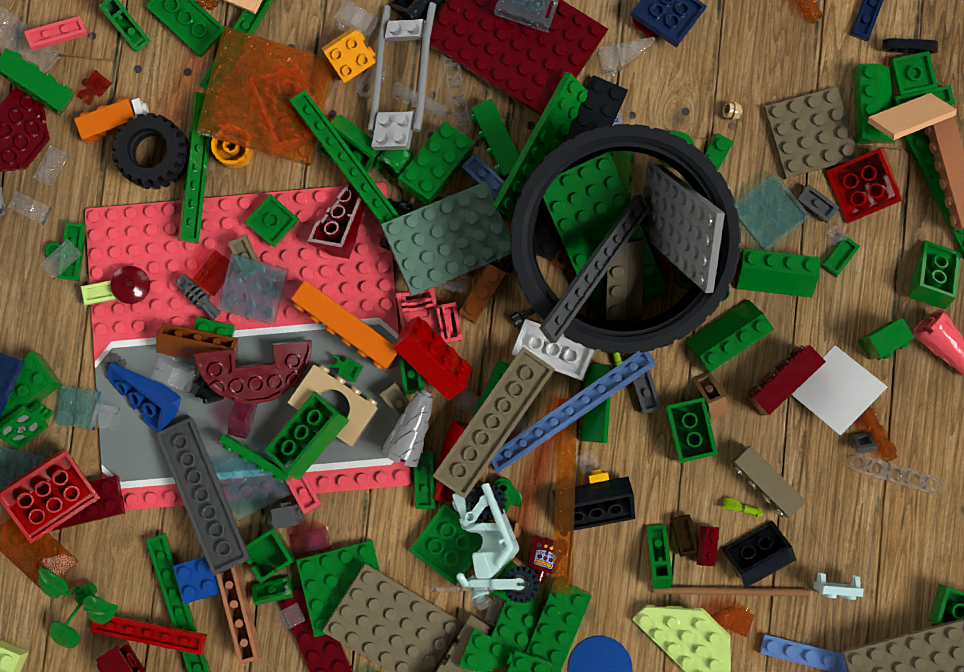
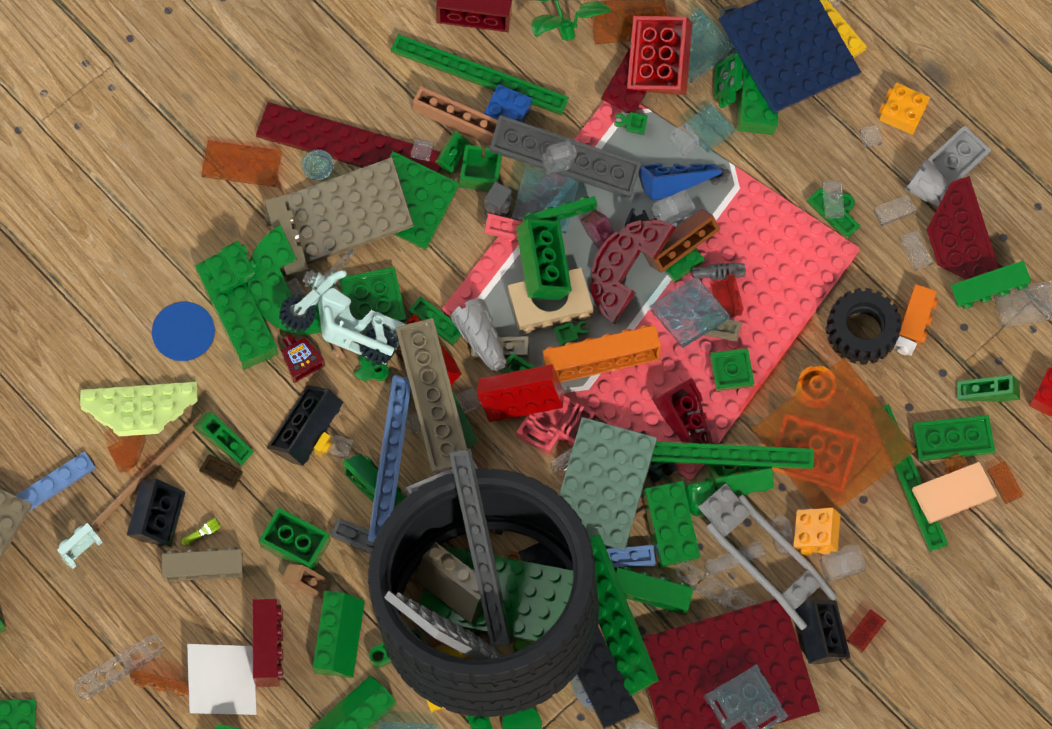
camera: 125 degrees right, 15 degrees down
coral plate [24,16,87,51] -> none
clear red plate [77,70,112,106] -> none
yellowish green tile [81,281,118,306] -> none
red plate [91,615,207,655] -> none
dark red dish [111,266,150,304] -> none
green plate [178,91,215,244] -> none
clear pink slope [289,527,331,554] -> none
dark orange brick [459,264,506,324] -> none
clear orange plate [552,399,577,594] -> none
dark red plate [696,526,719,566] -> none
dark grey plate [851,432,877,454] -> none
none -> clear brick [541,140,577,175]
none -> green plate [614,112,648,135]

